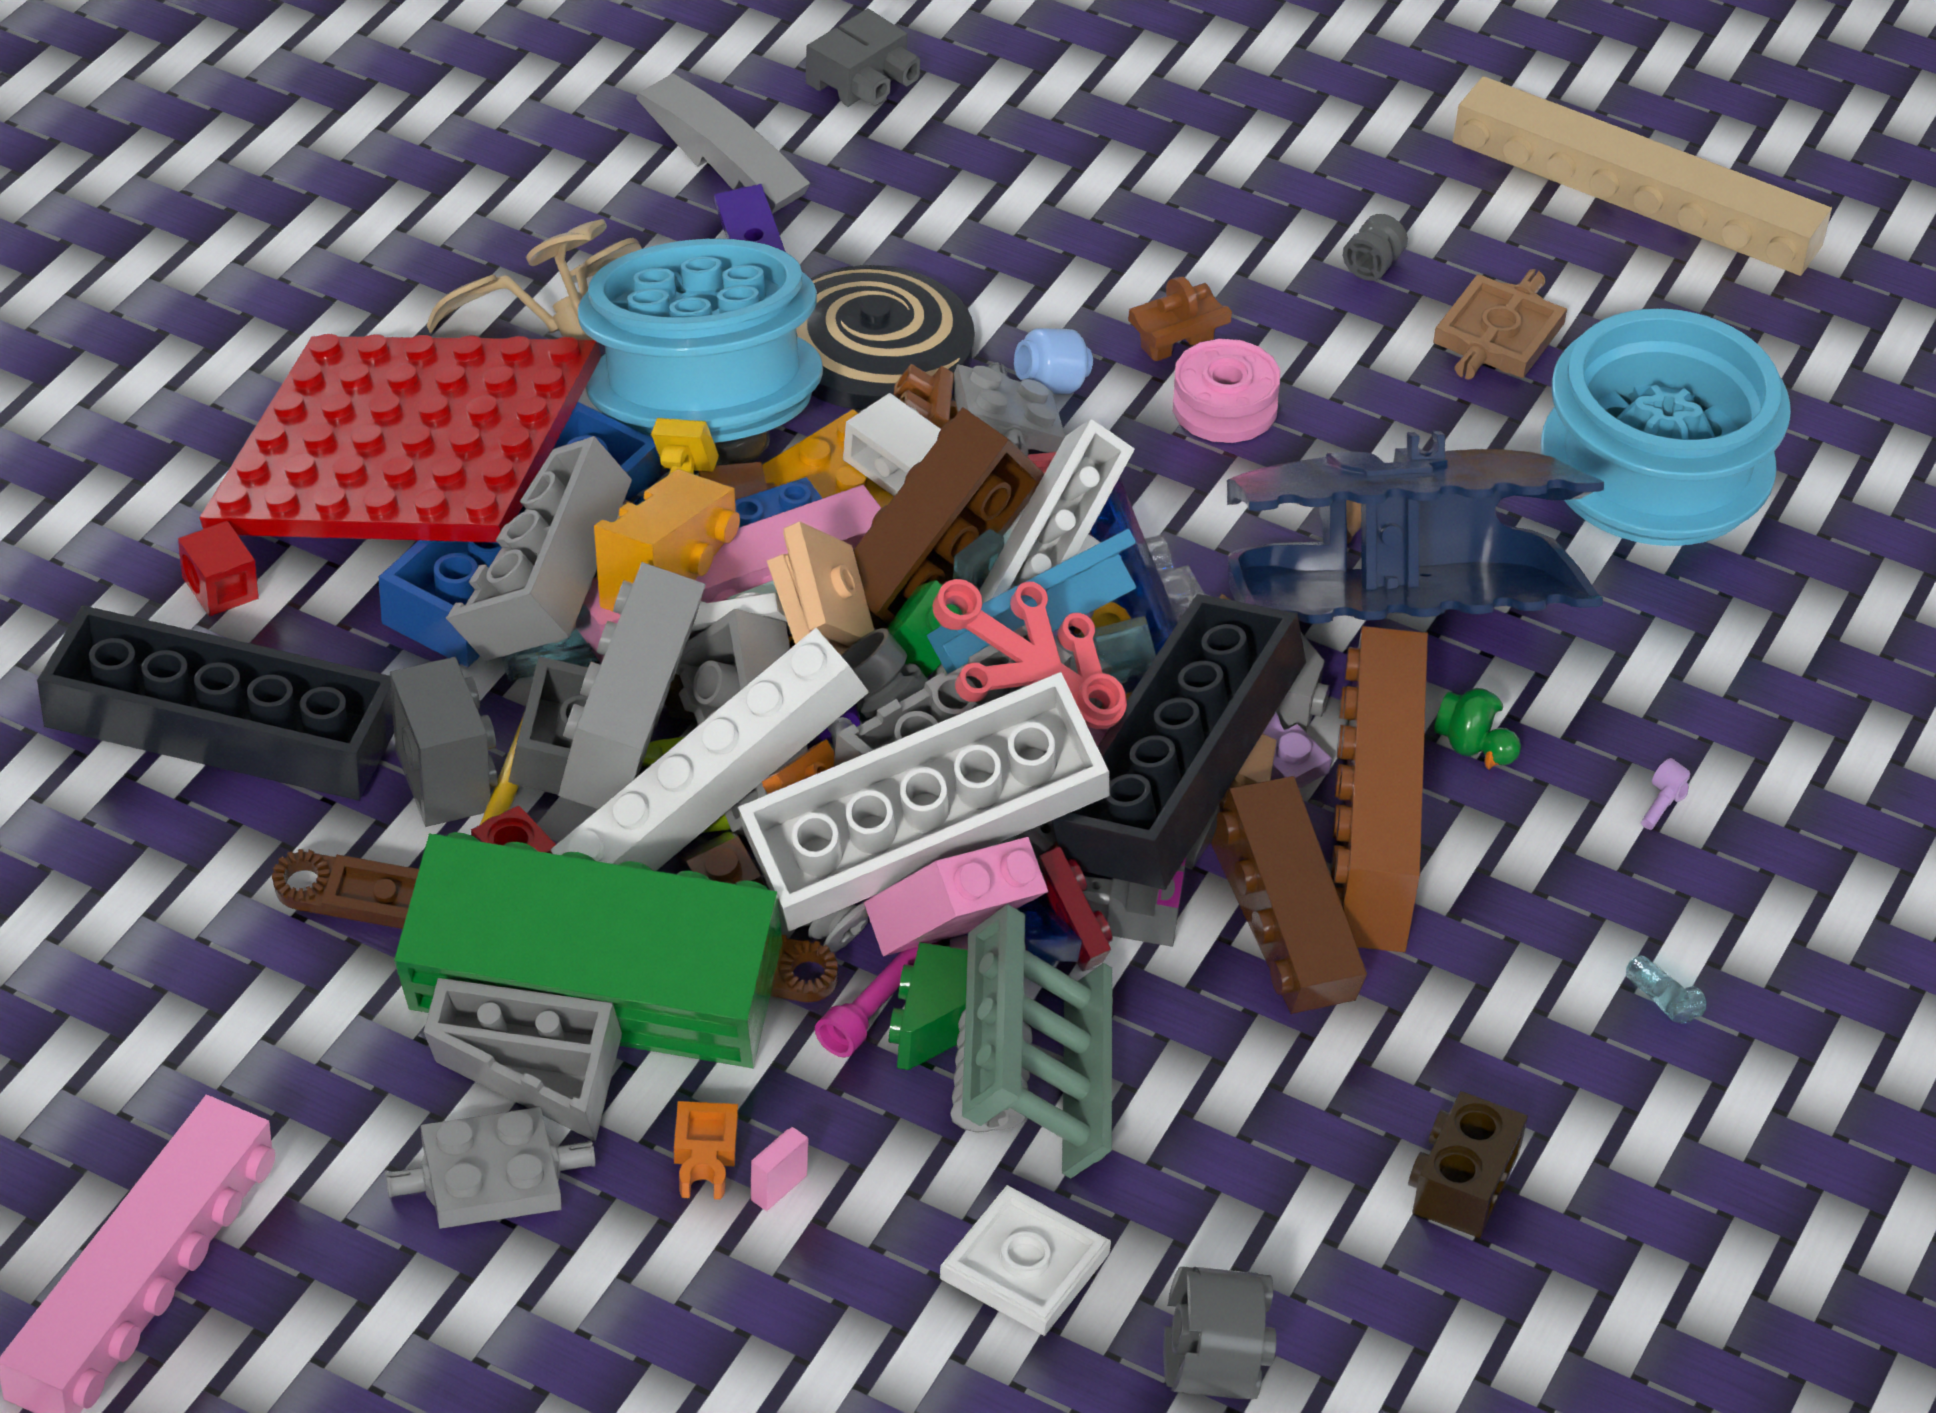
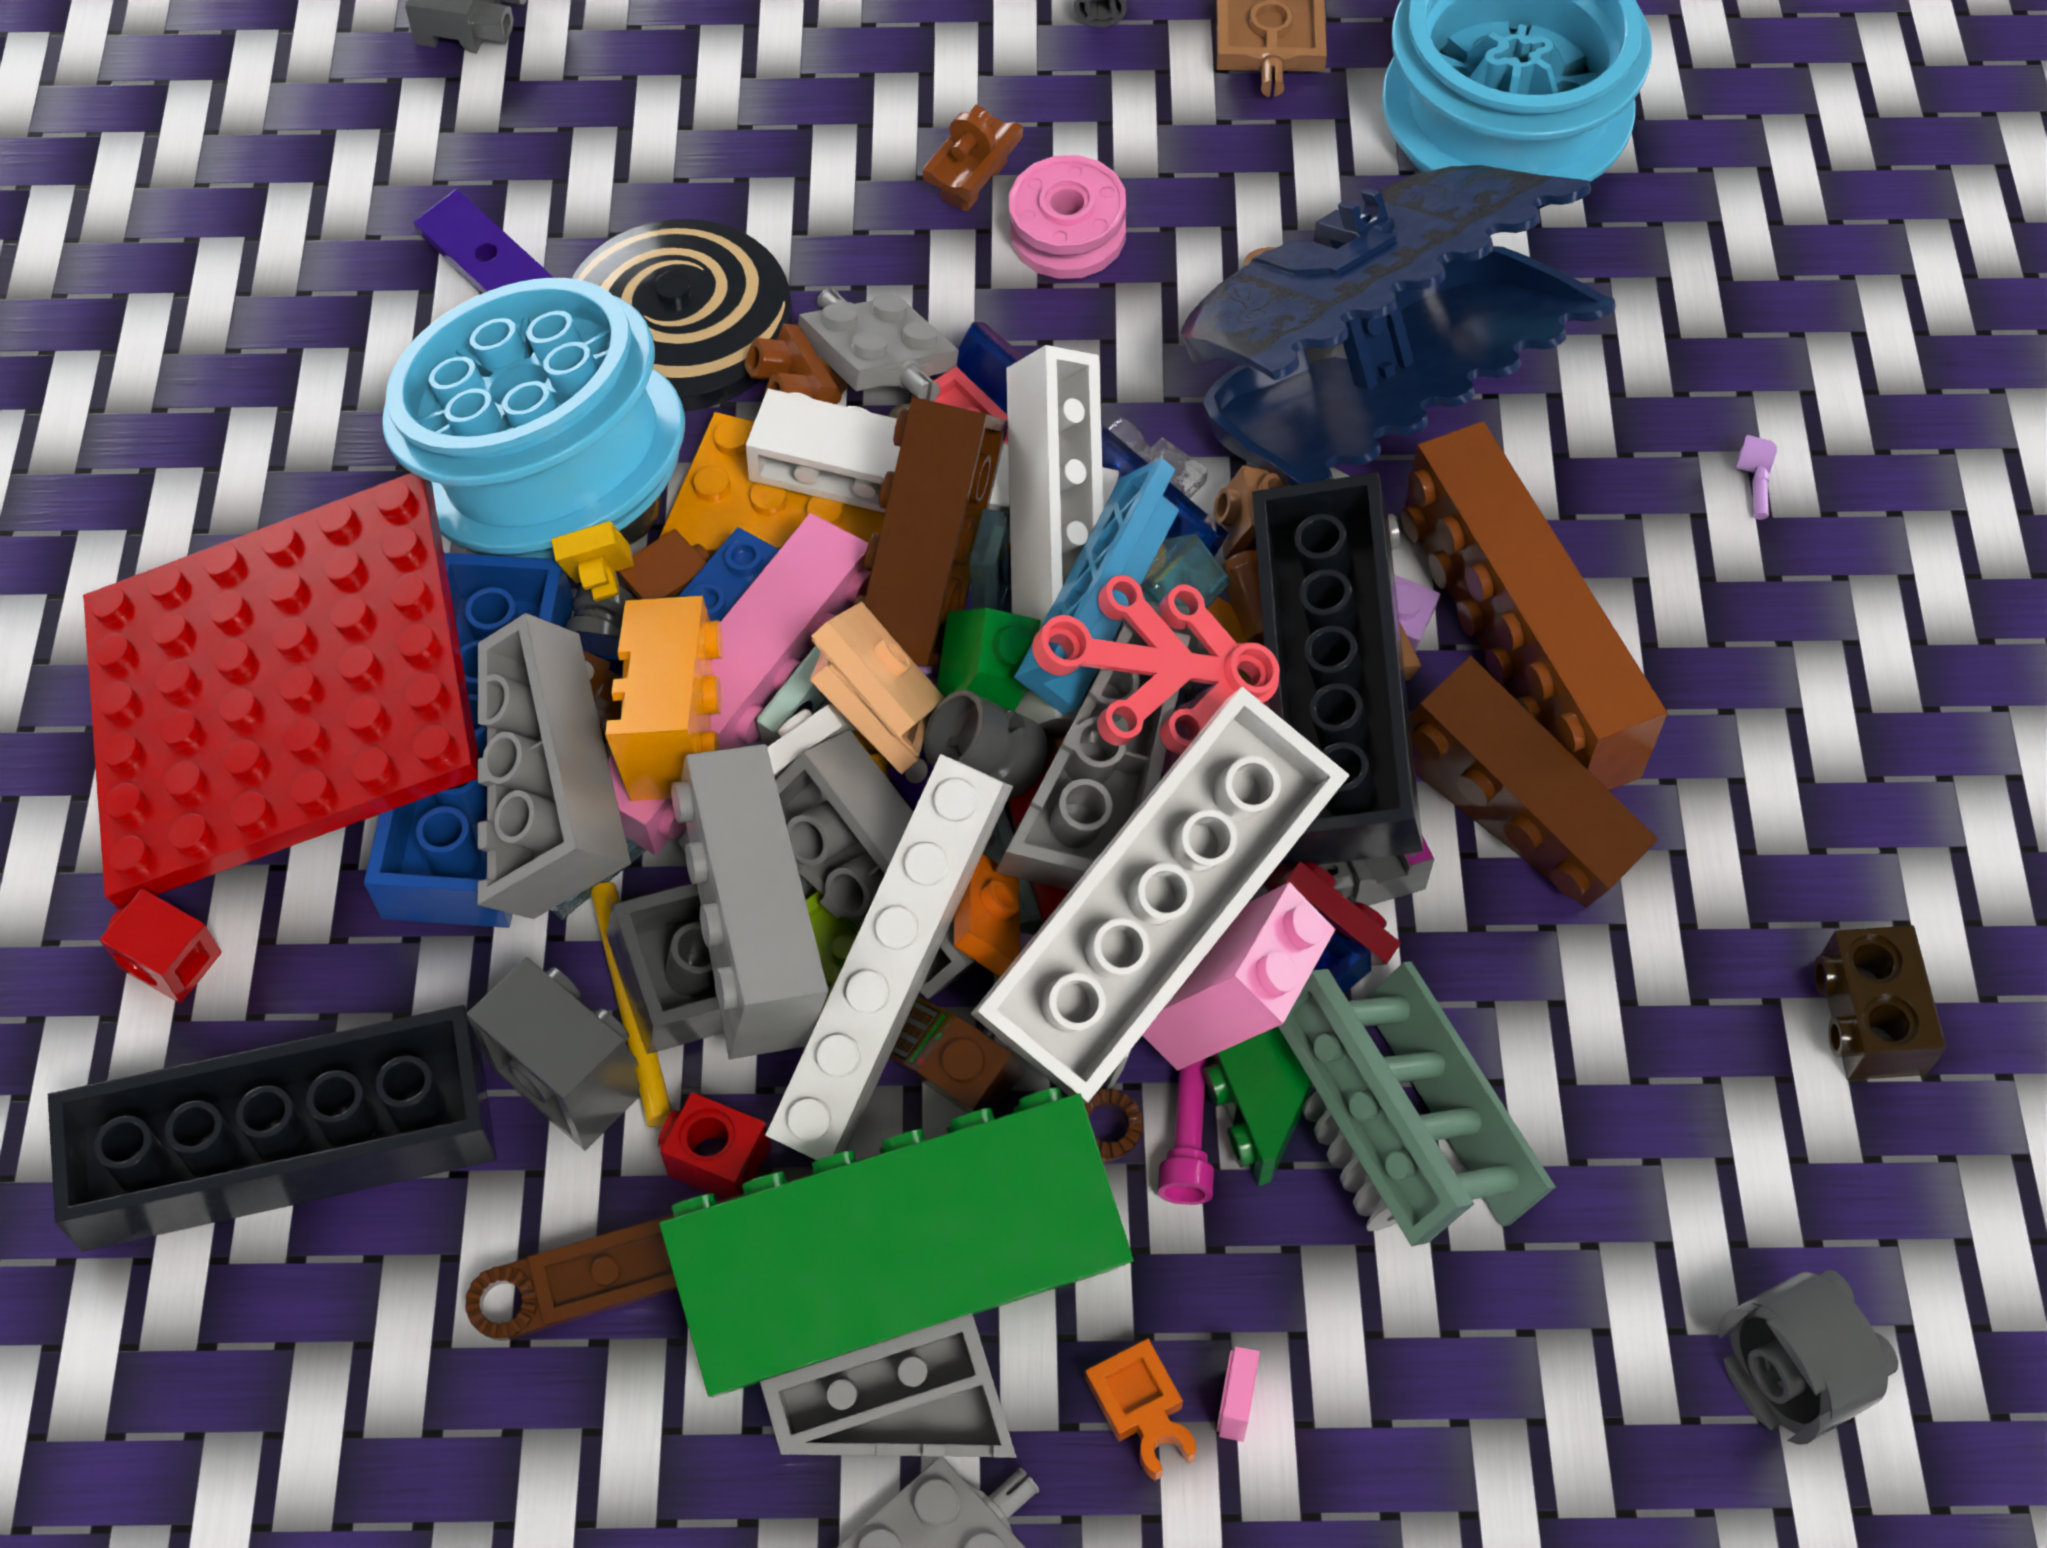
camera: 25 degrees left, 15 degrees up
tan plant [427,219,642,340] -> none
light grey slope [636,73,810,214] -> none
white plate [940,1185,1111,1336] -> none
light blue head [1014,328,1093,394] -> none
green animal [1435,688,1521,770] -> none
clear light blue arm [1626,955,1707,1024] -> none

